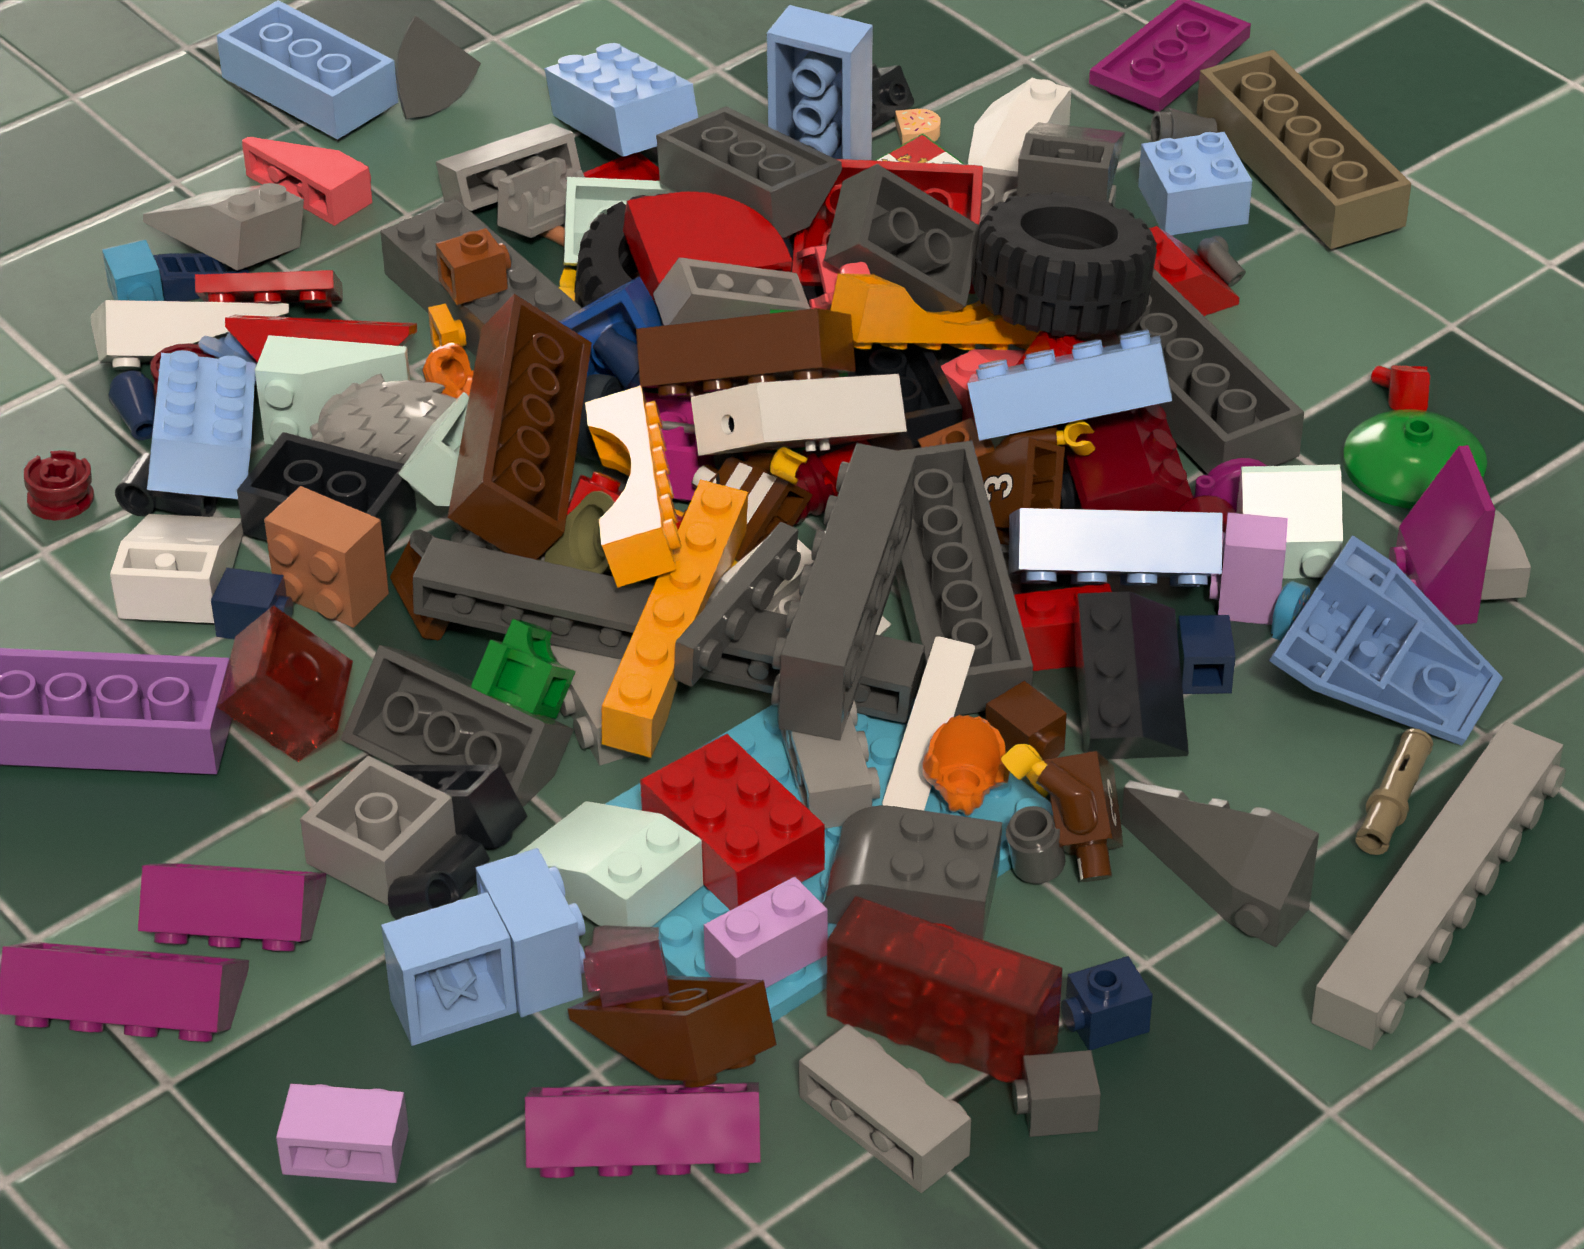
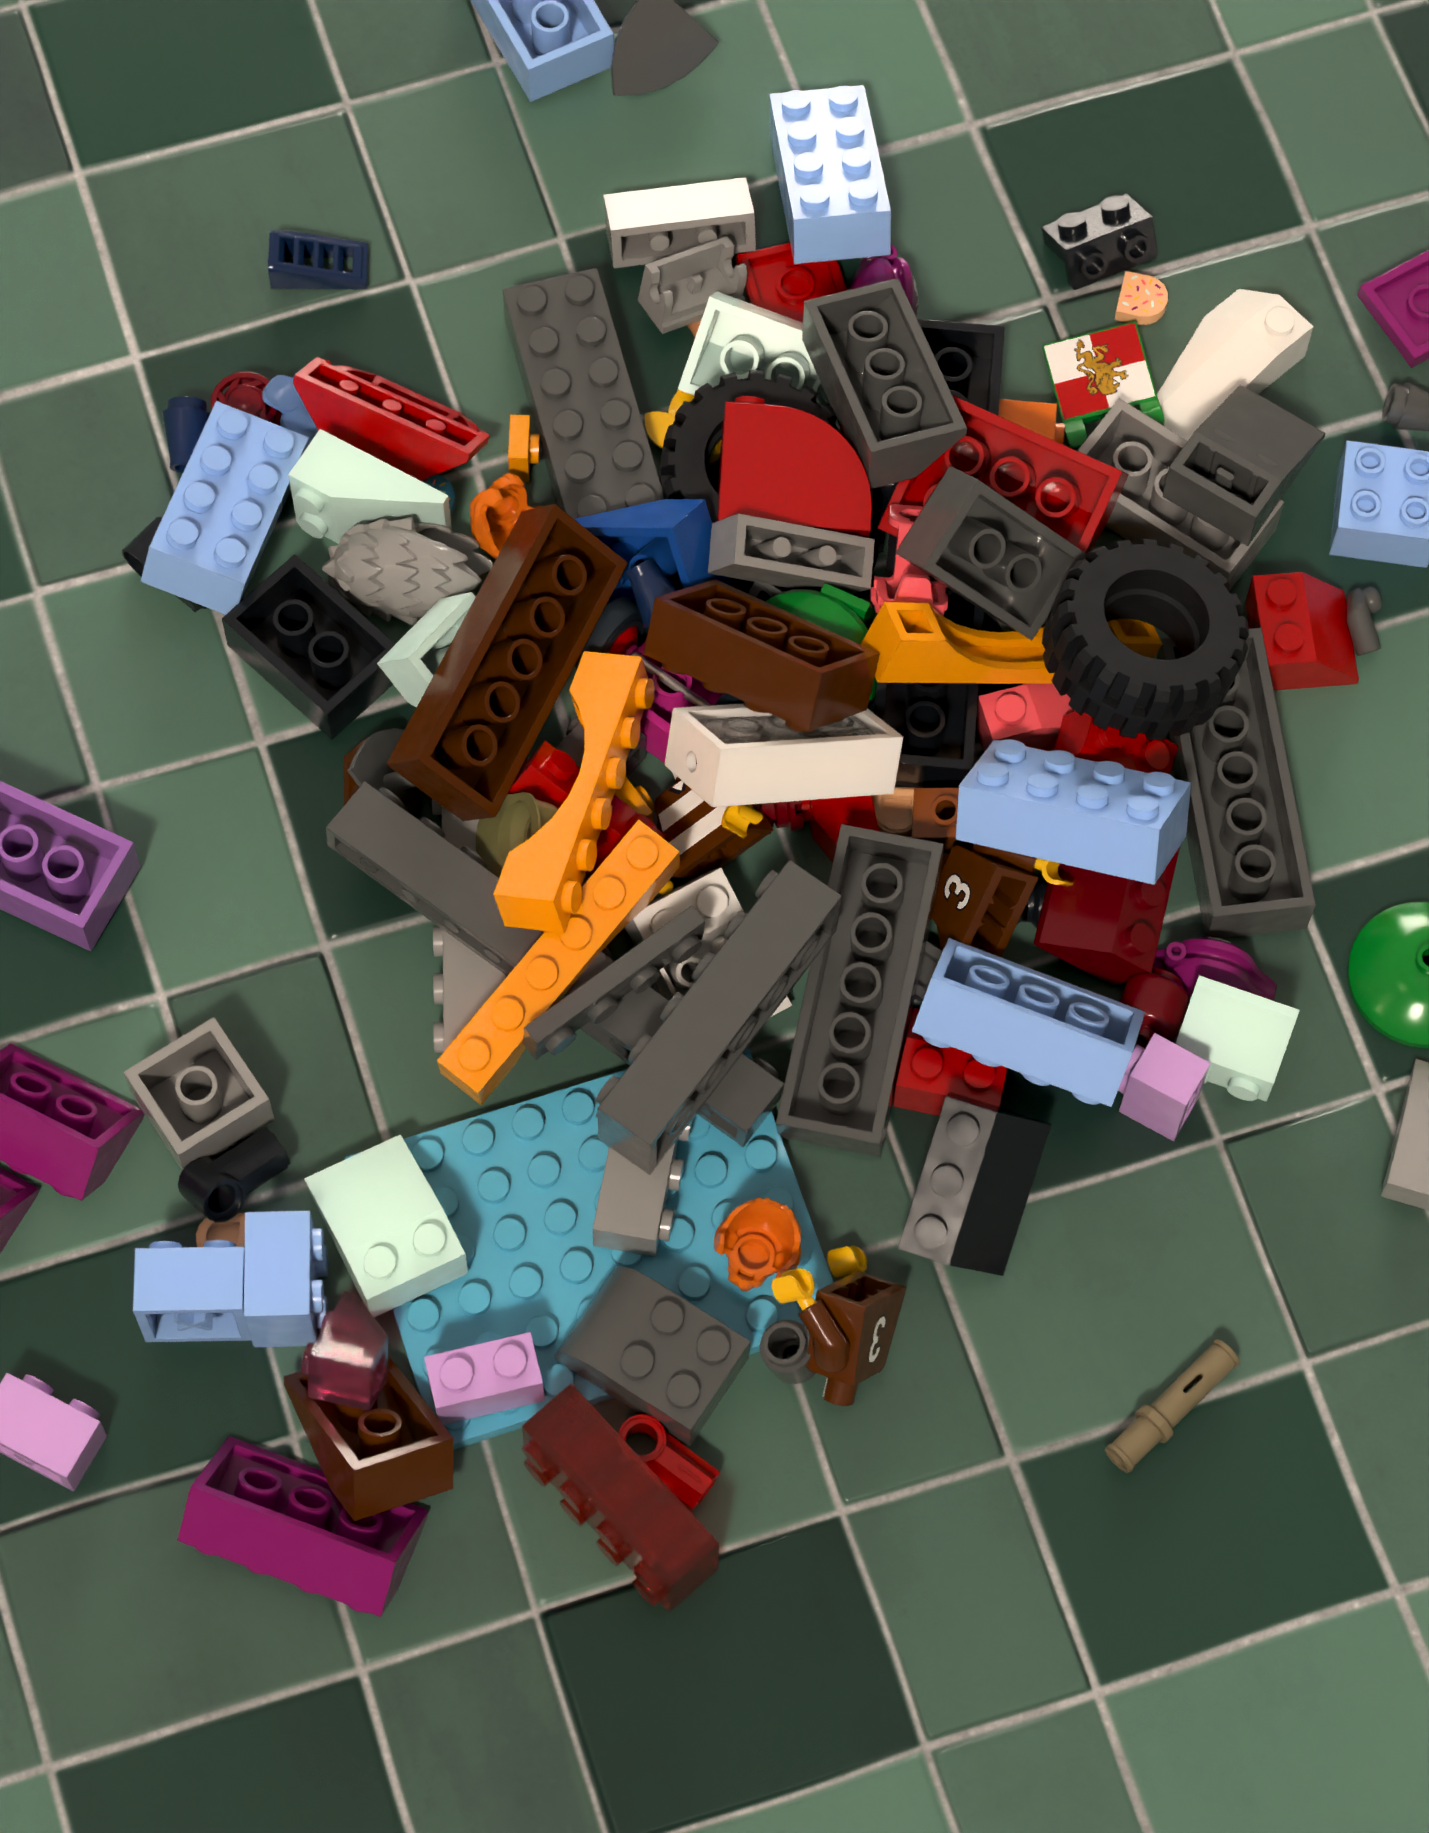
camera: 20 degrees right, 25 degrees up
dark red wheel [24,450,94,521] -> none
white wedge [91,300,289,370] -> none
dark azure brick [102,240,164,301] -> none
white slope [110,514,243,623] -> none
light grey slope [143,183,304,270] -> none
plate [195,270,343,309] -> none
dark blue brick [211,567,293,645] -> none
clear red brick [217,605,353,762] -> none
coral slope [242,137,373,226] -> none
nougat brick [264,486,389,628] -> none
dark grey slope [340,645,574,807] -> none
black slope [393,765,527,850] -> none
dark orange brick [435,228,511,305] -> none
green brick [470,618,576,719] -> none
red brick [640,734,825,910] -> none
light blue brick [767,5,873,160] -> none
light grey brick [799,1024,971,1193] -> none
white sticker [882,636,975,810] -> none
reddish brown brick [986,680,1067,761] -> none
dark grey brick [1012,1050,1101,1137] -> none
dark blue brick [1061,956,1153,1050] -> none
dark grey wedge [1121,780,1319,947] -> none
dark blue brick [1177,615,1236,694] -> none
medium blue wedge [1269,535,1503,746] -> none
dark azure tile [1271,581,1310,641] -> none
light grey brick [1311,721,1566,1050] -> none
magenta slope [1389,445,1496,625] -> none

